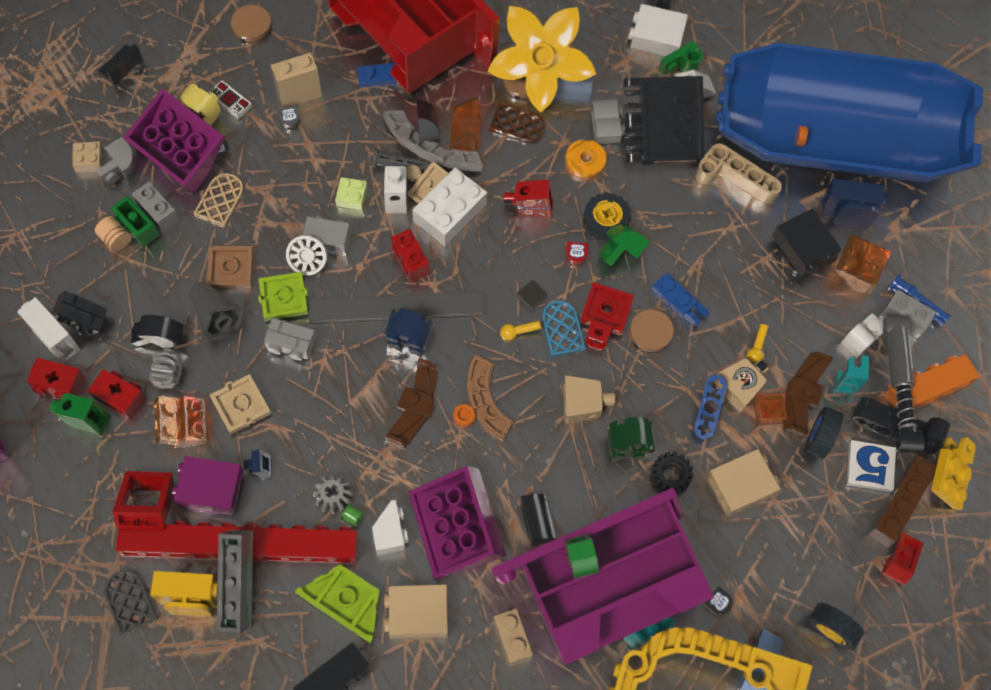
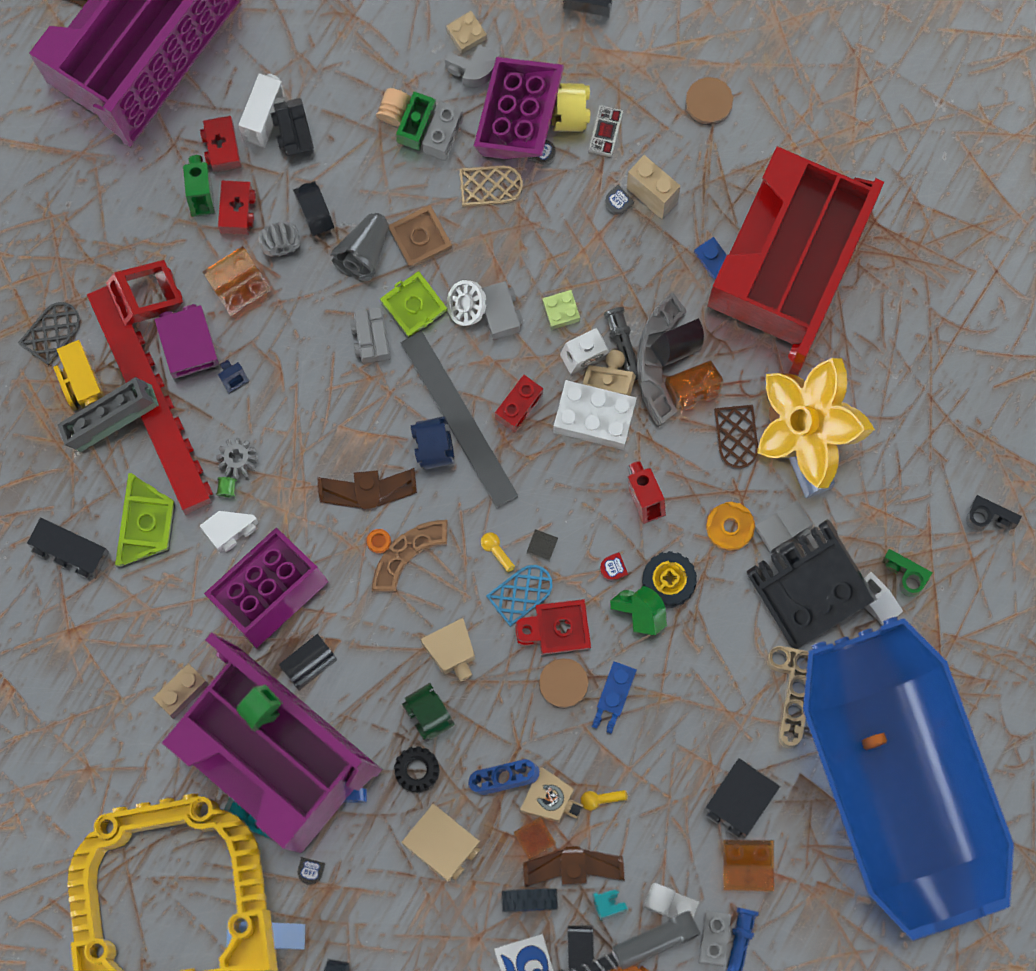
camera: 70 degrees right, 10 degrees up
tan plate [209,374,271,435] -> none
tan brick [384,585,448,639] -> none
white brick [628,4,688,56] -> none
dark blue brick [821,178,887,230] -> none

